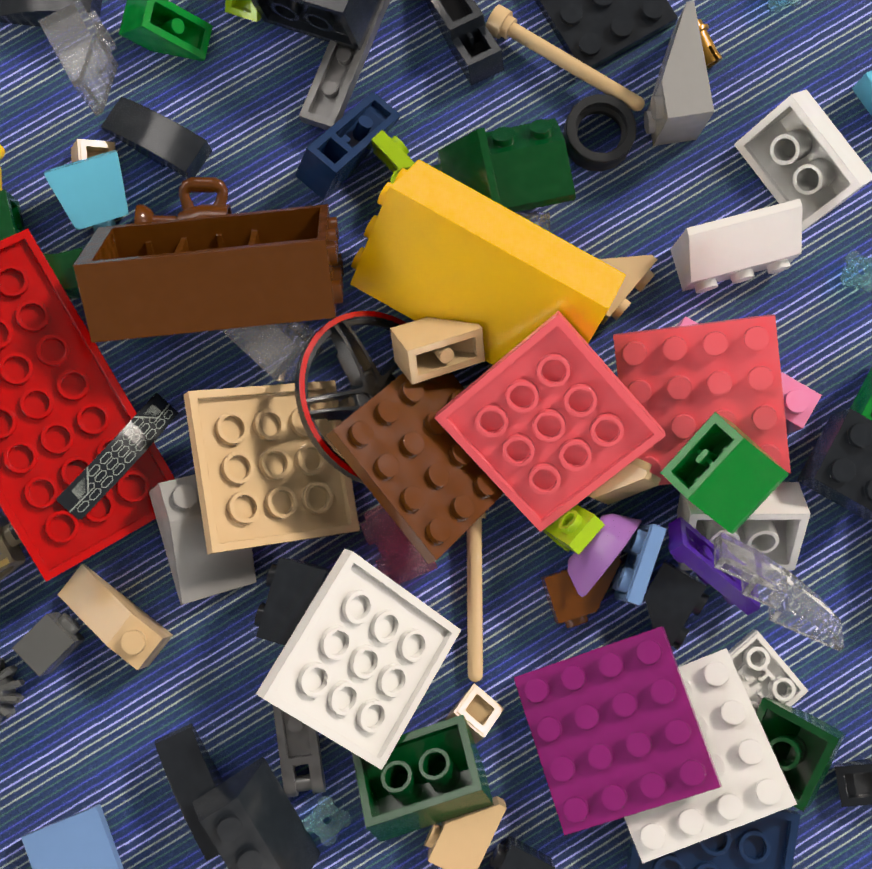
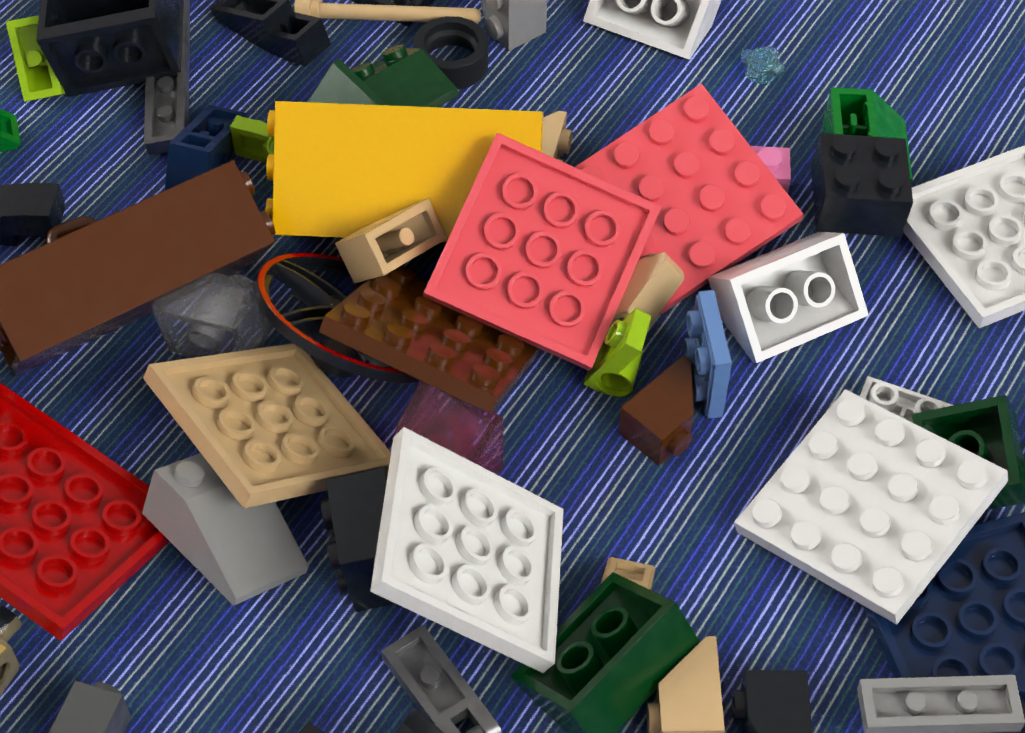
camera: 25 degrees left, 30 degrees down
black sticker [56,393,178,520] -> none
tan slope [57,564,173,670] -> none
tan piece [467,509,489,682] -> none
magenta plate [513,626,722,836] -> none
medium lavender piece [568,513,642,597] -> none
black slope [644,560,709,650] -> none
green slope [660,412,789,534] -> none
dark purple plate [668,516,761,615] -> none
white slope [670,199,803,293] -> none
clear slope [714,532,844,652] -> none

